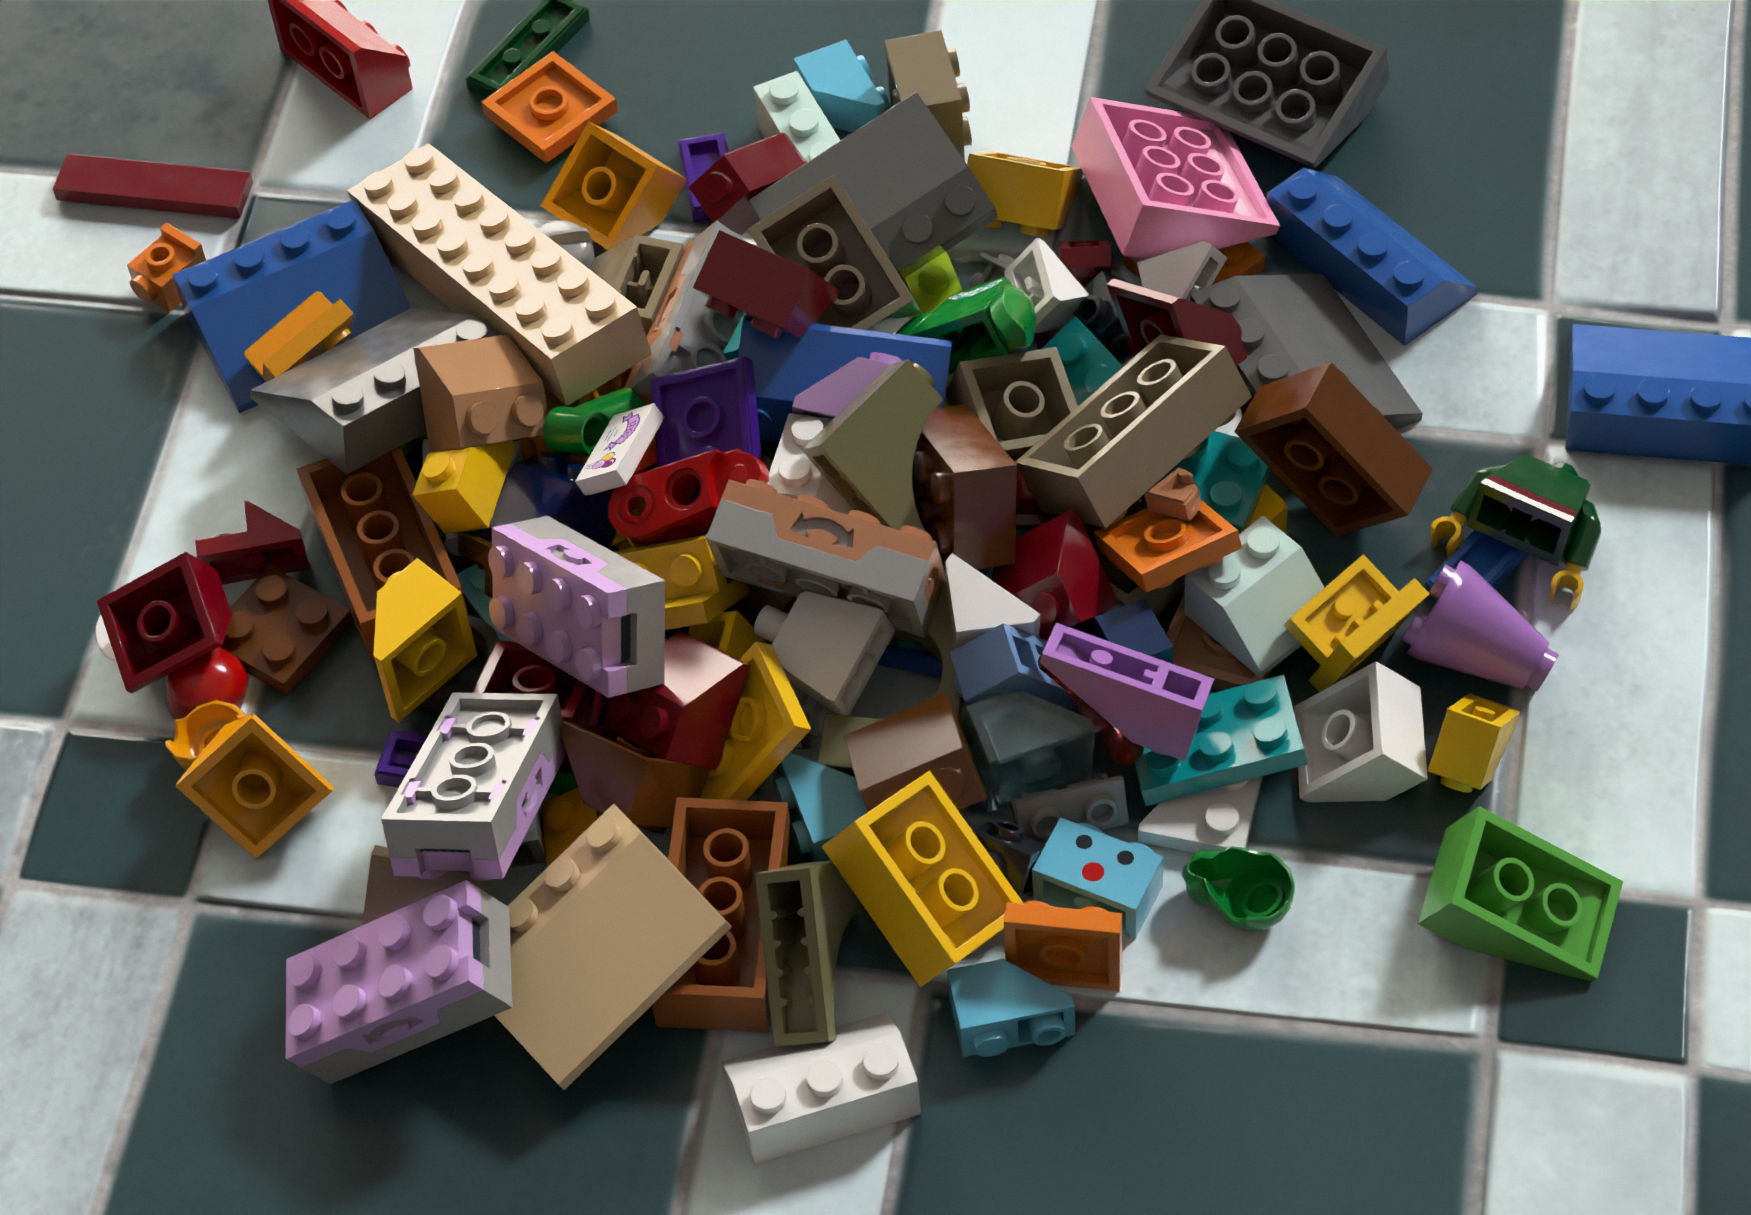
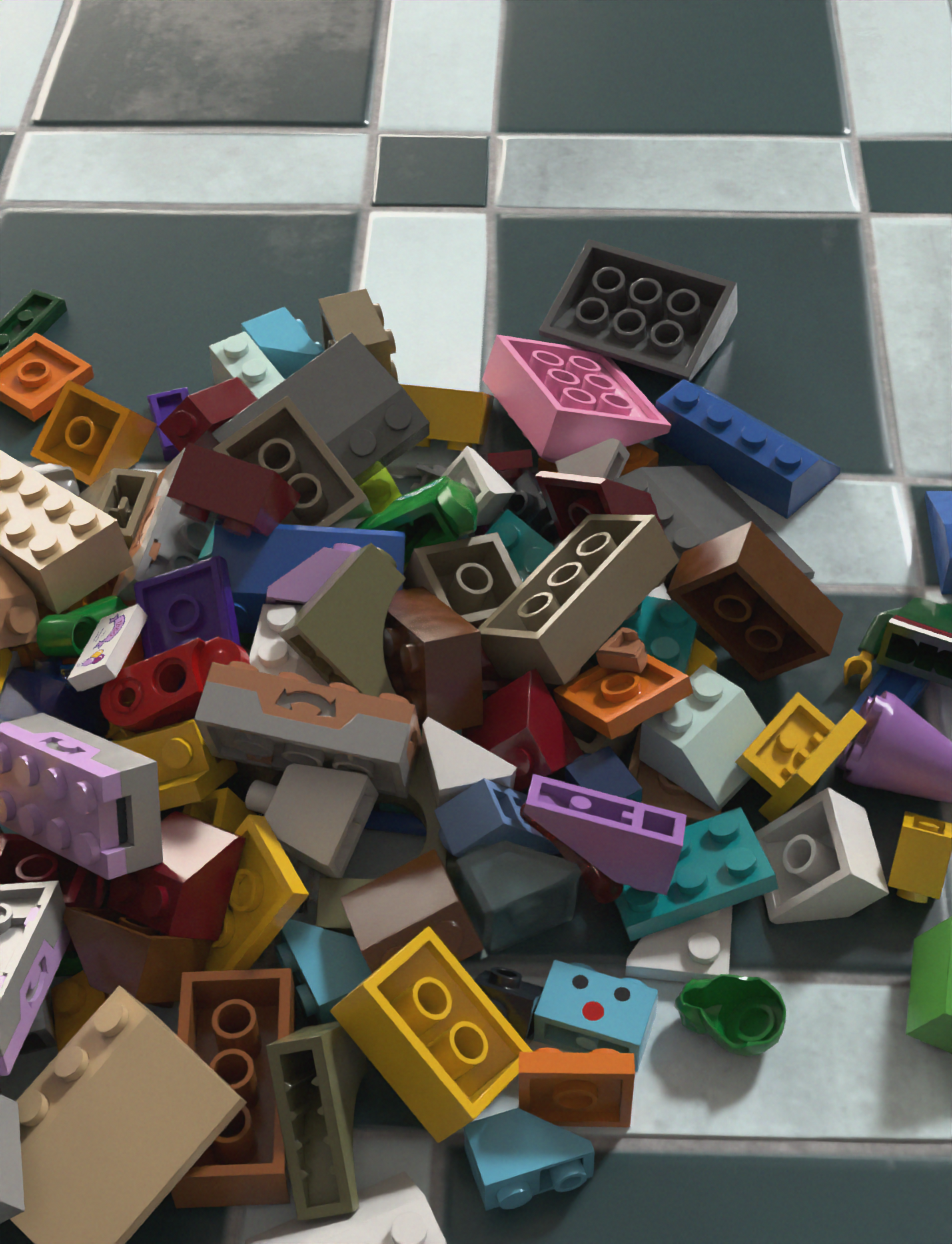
camera: 10 degrees left, 5 degrees down
light grey hinge [1010,773,1129,843] -> none

